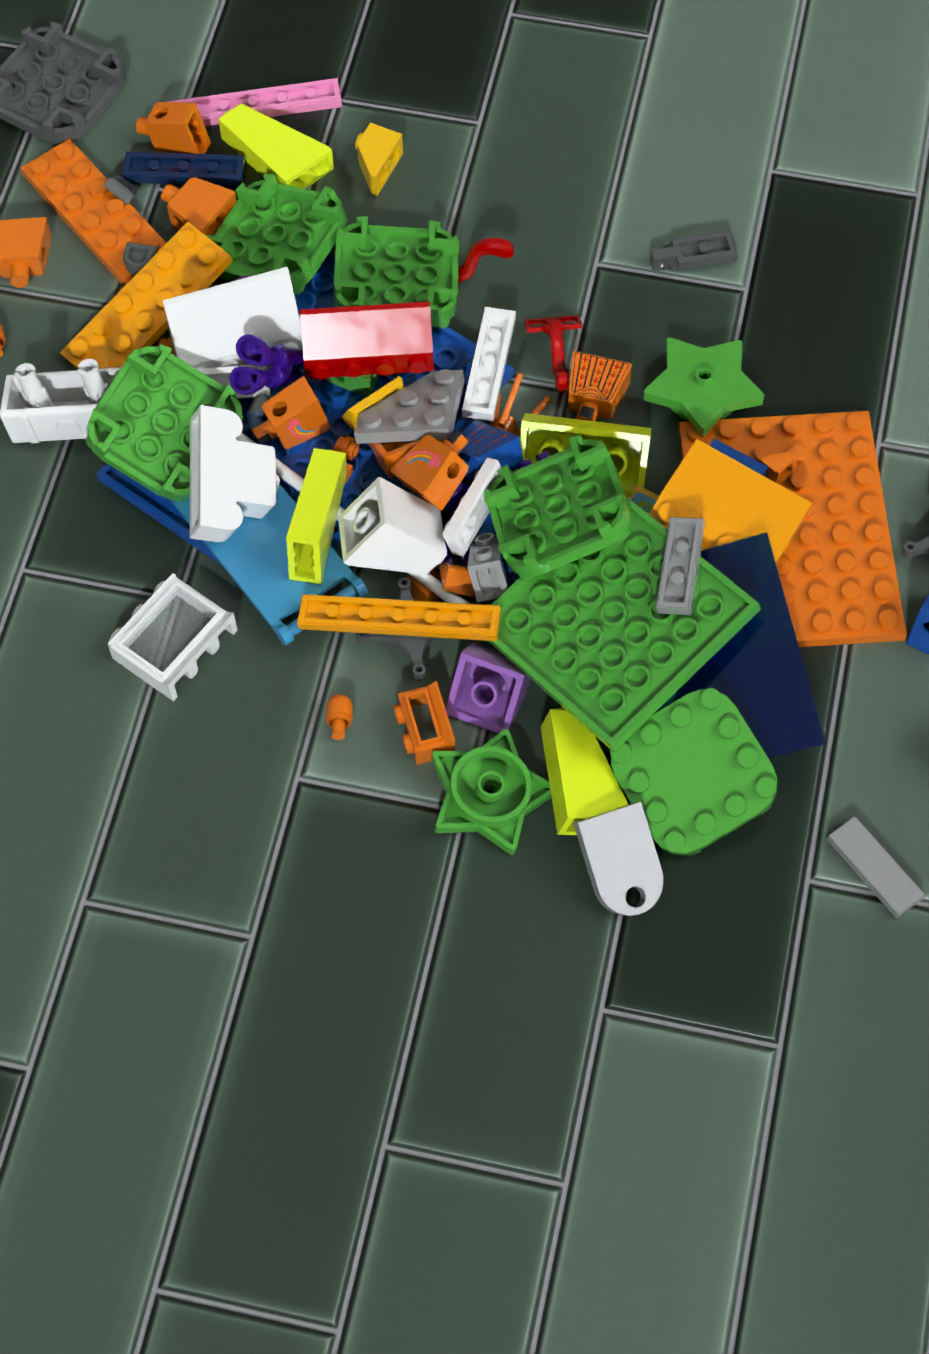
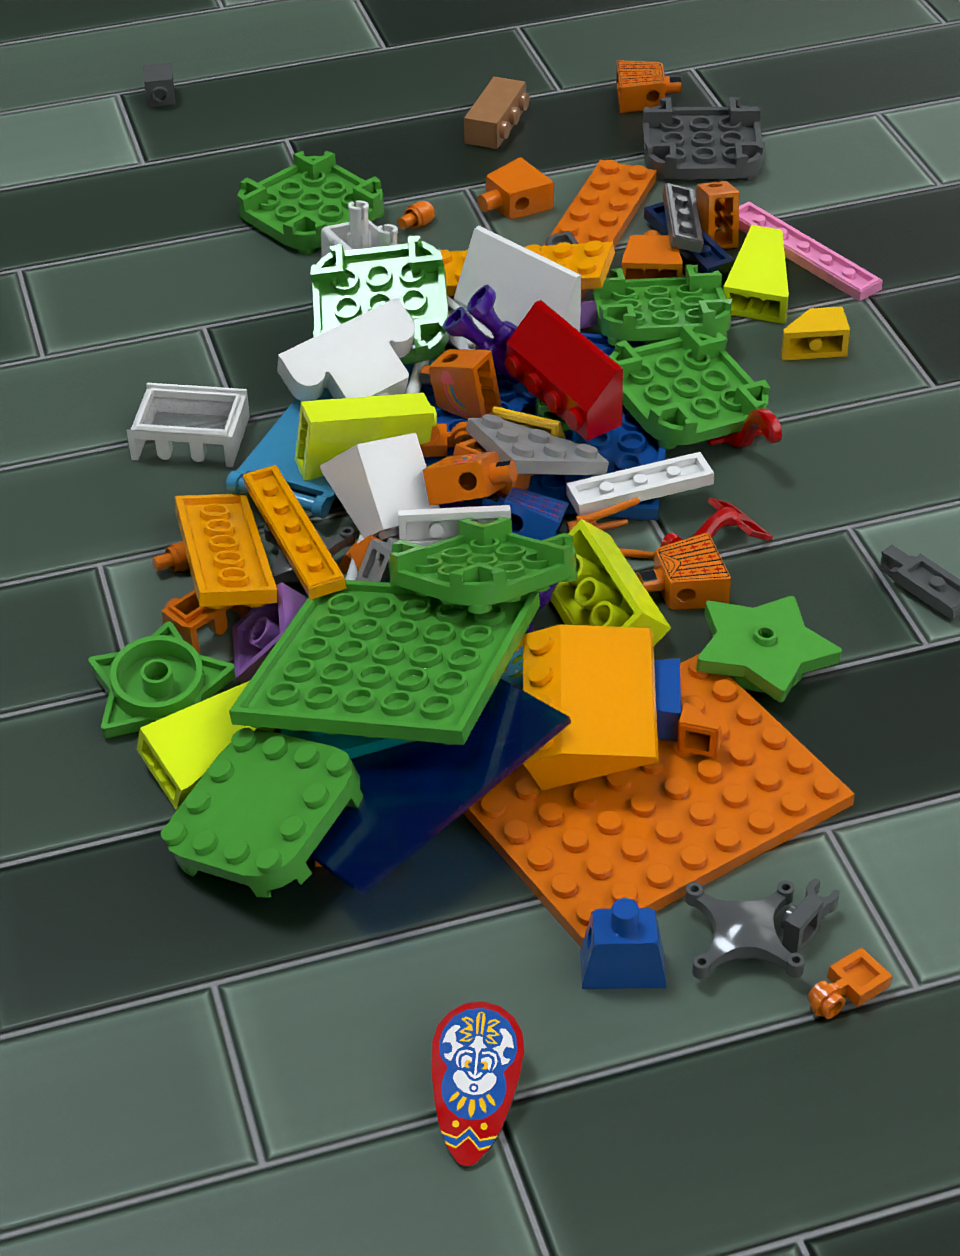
camera: 60 degrees right, 20 degrees down
dark grey tile [103,175,137,205] -> none
tile [573,802,663,916] -> none
light grey tile [656,517,705,615] -> none
light grey tile [827,817,925,919] -> none
none -> light orange plate [175,493,277,609]
none -> dark grey tile [662,183,704,253]

